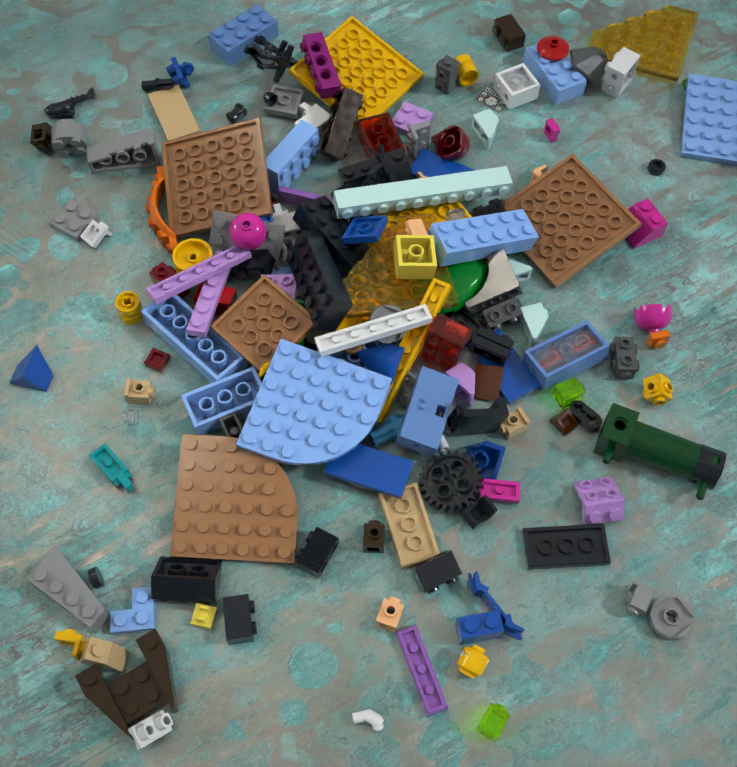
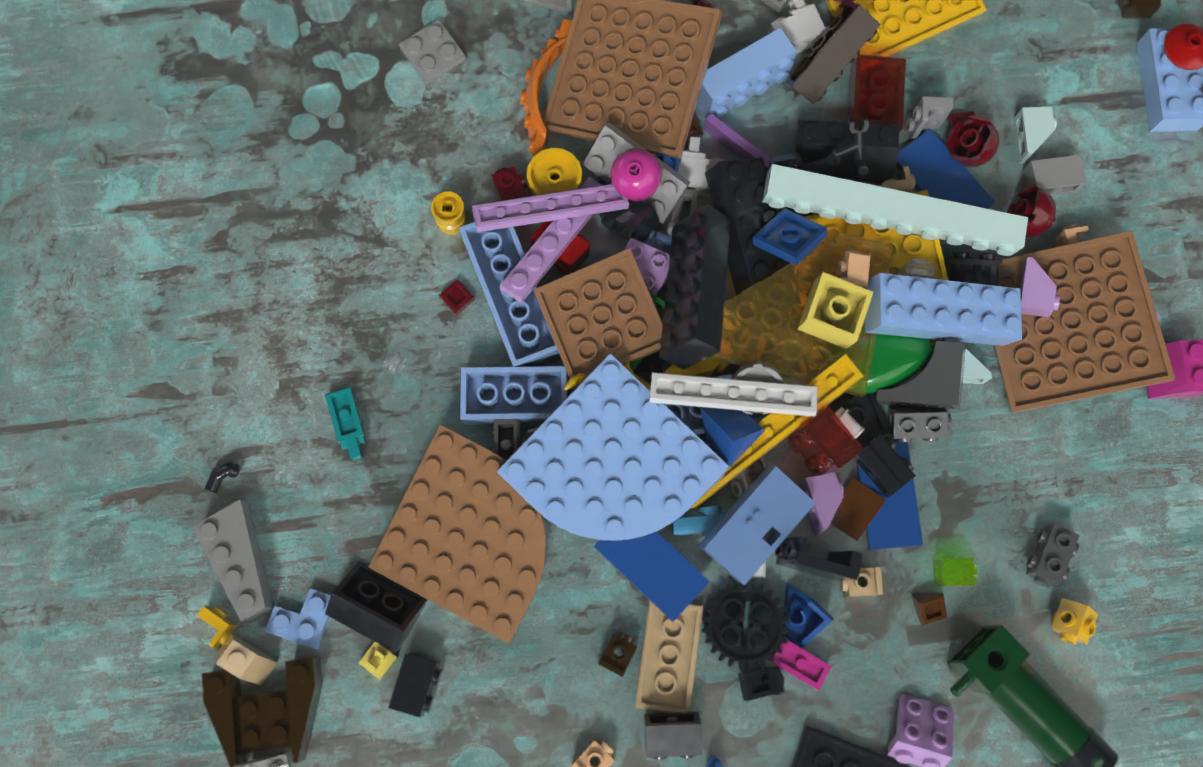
camera: 25 degrees right, 15 degrees up
blue slope [10,345,53,392] -> none
white bracket [80,219,113,248] -> none
black tile [88,567,104,589] -> none
tan brick [124,378,155,405] -> none
black brick [295,527,339,578] -> none
lavender plate [389,101,434,135] -> none
dark grey brick [435,55,460,95] -> none
yellow wheel [455,54,479,86] -> none
sticker [474,86,506,114] -> none
white piece [493,63,540,110] -> none
light aqua slope [518,303,549,348] -> none
brick [523,320,610,391] -> none
dark pink plate [544,118,560,143] -> none
black beam [569,400,602,432] -> none
dark pink cylinder [633,304,672,334] -> none
orange plate [646,330,670,348] -> none
none -> black arm [204,461,240,494]
none -> dark red cylinder [1007,185,1056,237]
none -> lavender slope [1020,257,1060,317]
none -> light grey brick [1023,153,1087,195]

